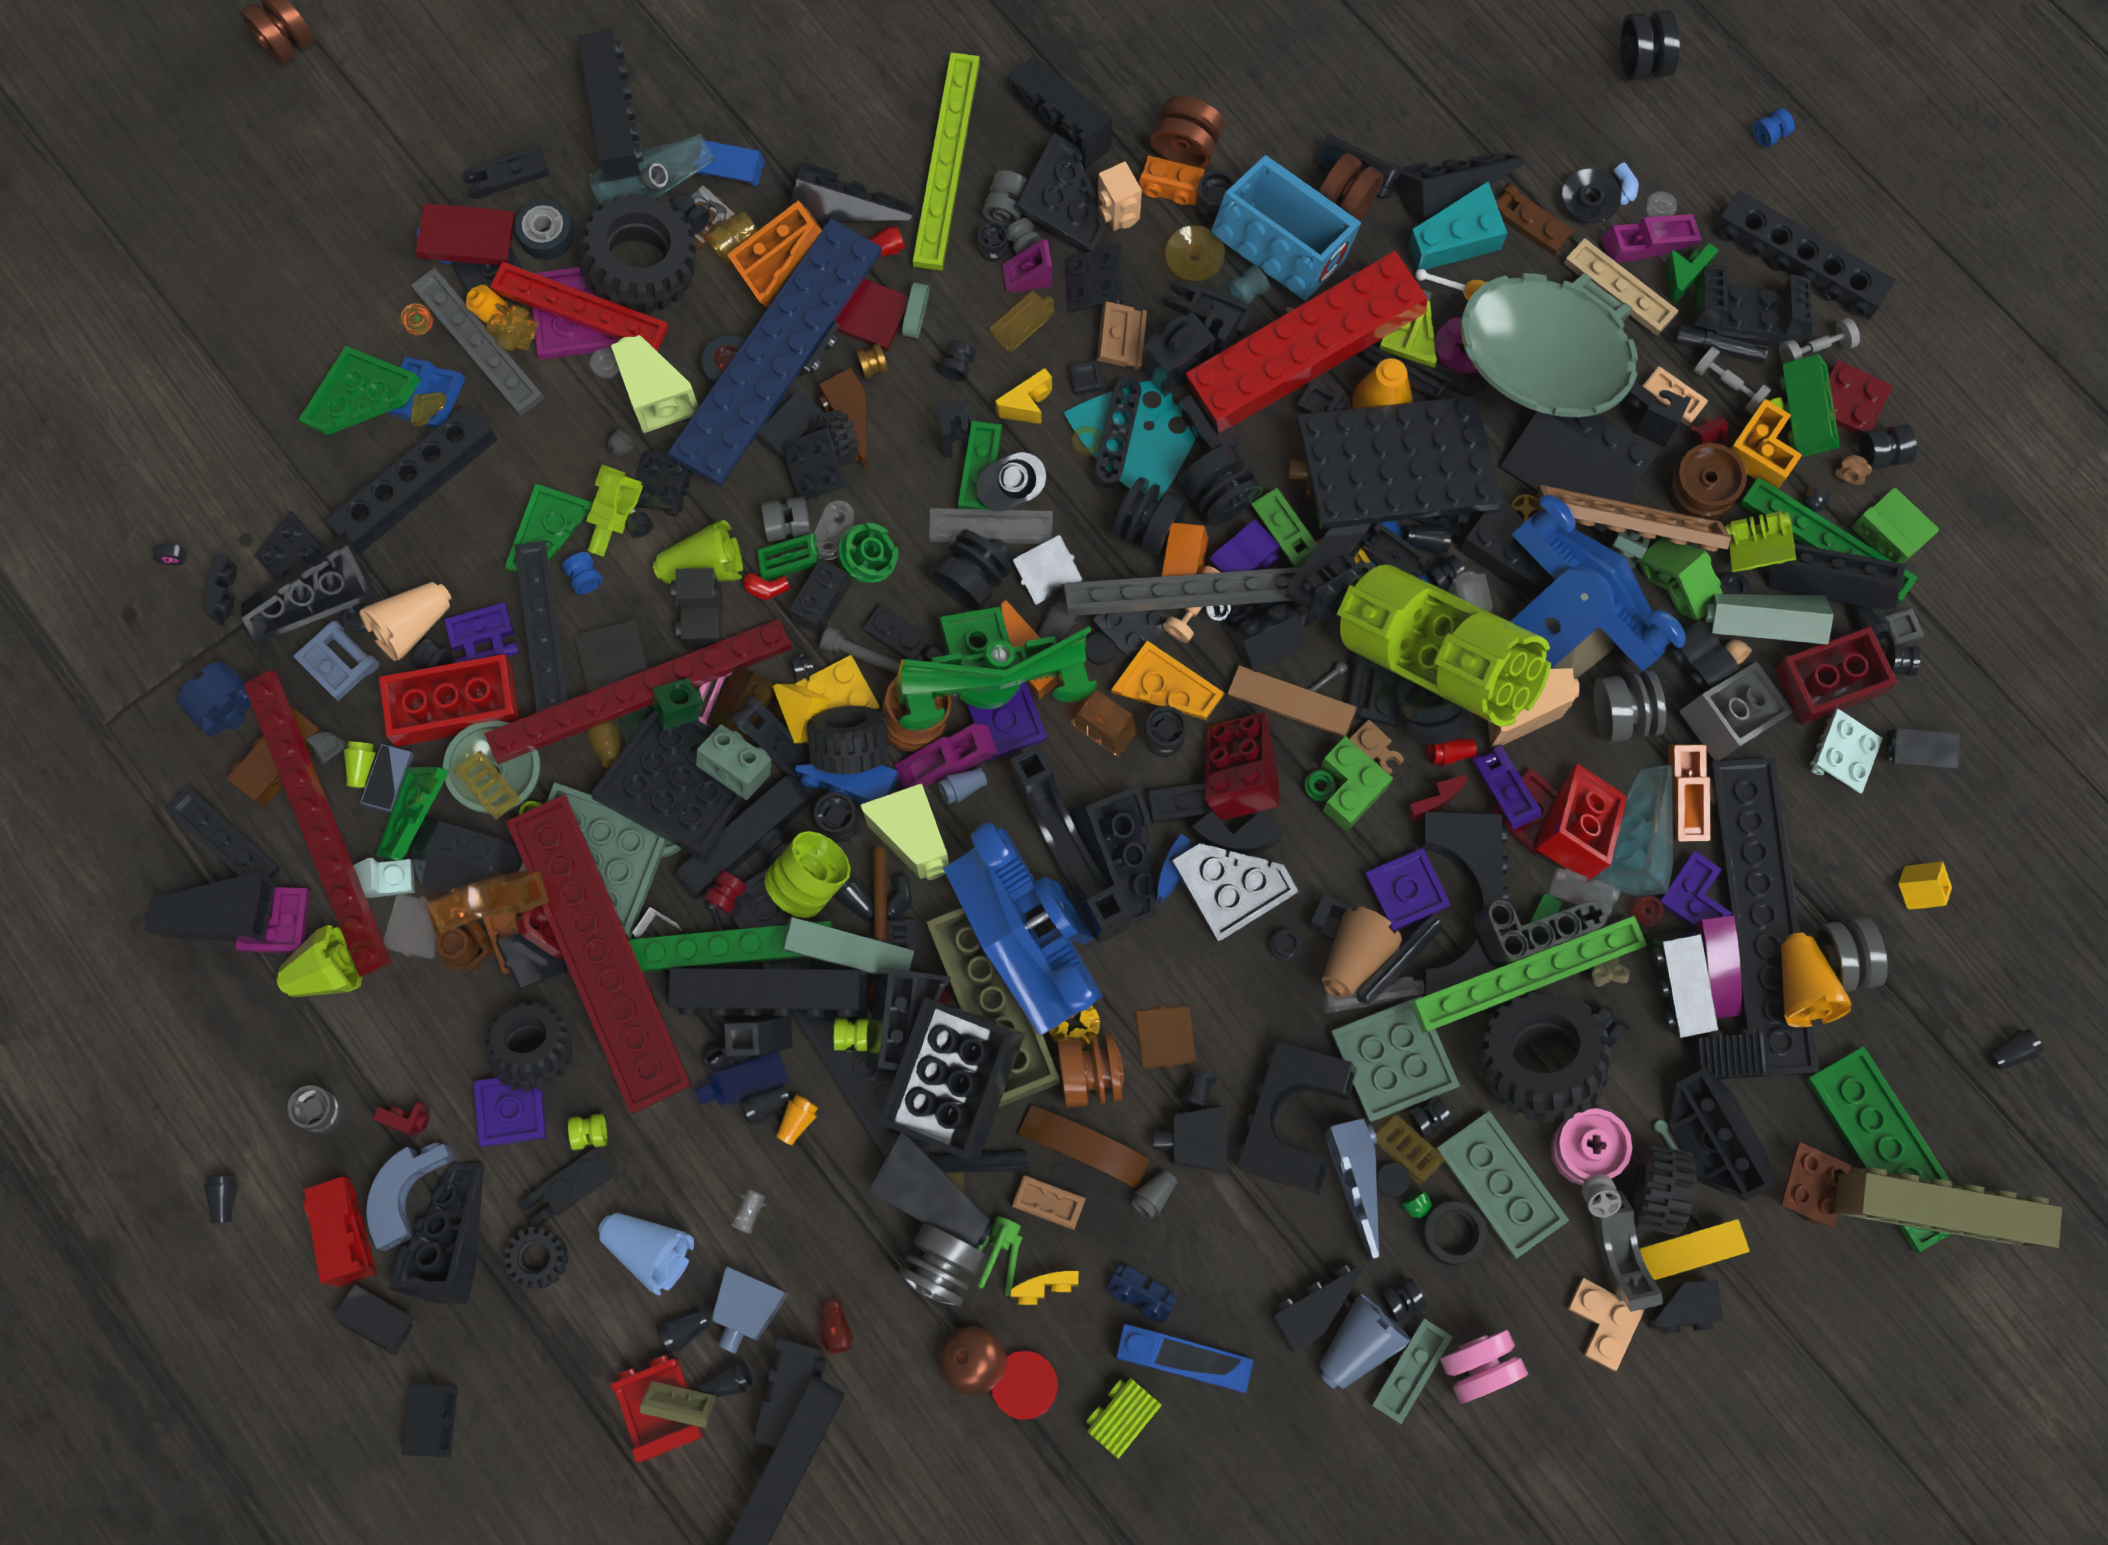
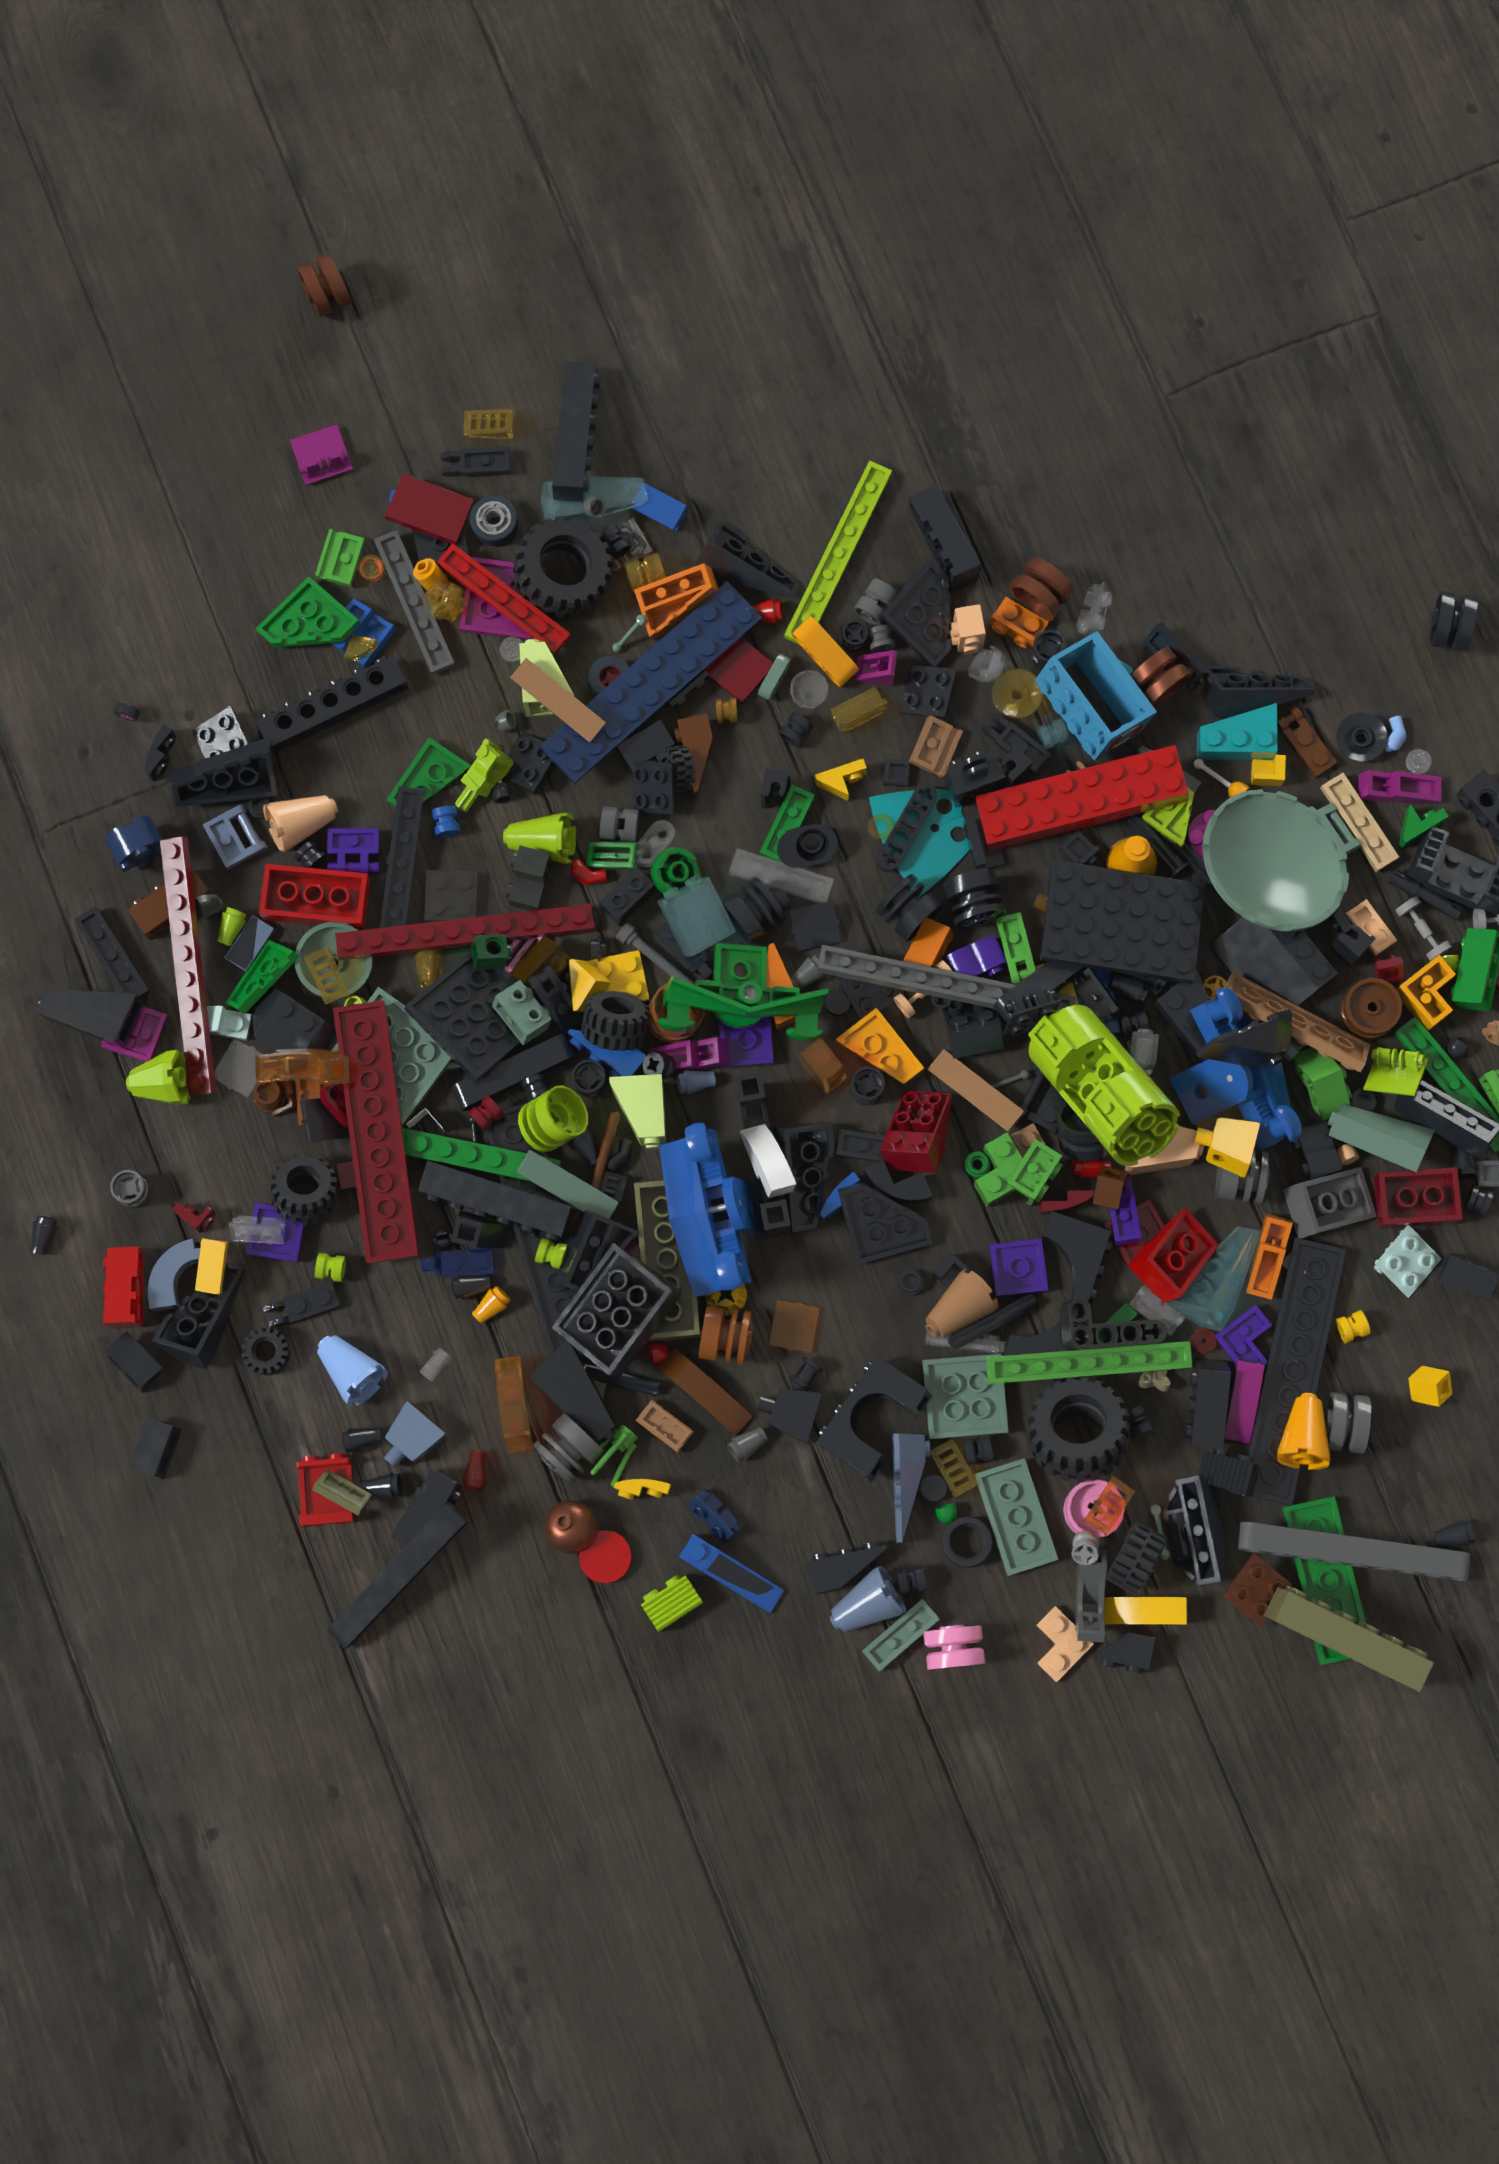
camera: 20 degrees right, 5 degrees up
none -> yellow slope [195,1238,228,1295]
none -> clear hinge [229,1215,286,1244]
none -> magenta hinge [290,424,353,486]
none -> bright green plate [315,529,365,587]
none -> dark red tile [337,1161,356,1191]
none -> clear yellow slope [463,409,515,439]
none -> clear orange arch [495,1356,534,1454]
none -> medium nougat tile [510,658,606,743]
none -> sand green hinge [612,615,647,653]
none -> black wheel [643,1052,676,1080]
none -> red hinge [648,1342,669,1364]
none -> clear light blue brick [657,875,736,956]
none -> white slope [740,1124,796,1198]
none -> clear hair [790,670,828,709]
none -> light orange beam [792,616,859,688]
none -> clear hair [968,645,1005,684]
none -> bright green bracket [1007,1139,1063,1206]
none -> clear hinge [1076,582,1112,634]
none -> clear orange slope [1083,1476,1135,1536]
none -> reddish brown panel [1093,1166,1128,1209]
none -> yellow torso [1194,1118,1260,1178]
none -> black wedge [1196,1009,1293,1068]
none -> dark grey beam [1238,1522,1470,1581]
none -> yellow panel [1251,755,1286,787]
none -> yellow wheel [1336,1310,1371,1344]

